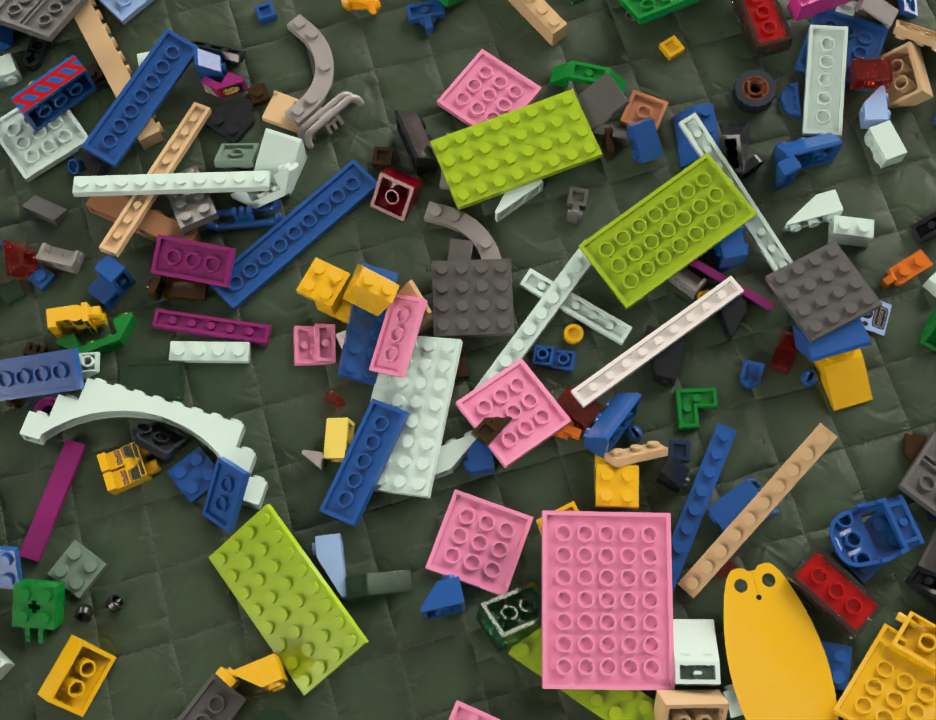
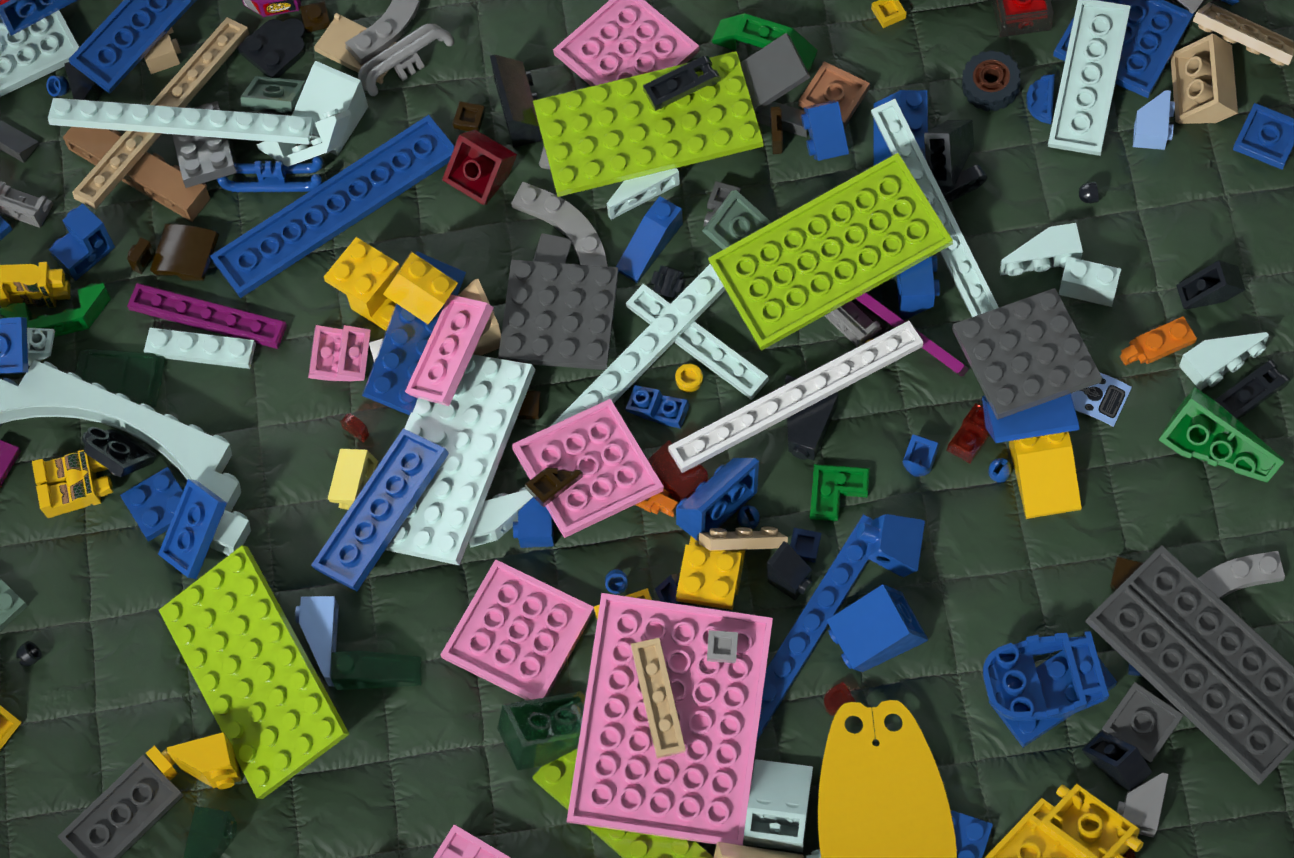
camera: 10 degrees right, 5 degrees down
magenta plate [150,234,236,288] -> none
light grey slope [302,450,325,471] -> none
blue slope [420,574,466,621] -> none
tan plate [677,423,838,599] -> none
black slope [717,295,748,341] -> none
blue slope [771,133,843,169] -> none
blue slope [774,155,802,191] -> none
brick [786,545,885,640] -> none
clear red brick [848,58,893,89] -> none
light aqua brick [864,120,907,169] -> none
none -> blue hinge [605,569,628,594]
none -> blue slope [616,196,683,283]
none -> tan plate [631,638,686,759]
none -> black plate [643,56,721,111]
none -> black gear [651,265,686,298]
none -> dark blue plate [655,574,685,605]
none -> sand green plate [702,190,772,250]
none -> light grey plate [707,630,738,663]
none -> blue torso [856,514,925,577]
none -> black hinge [1079,181,1099,204]

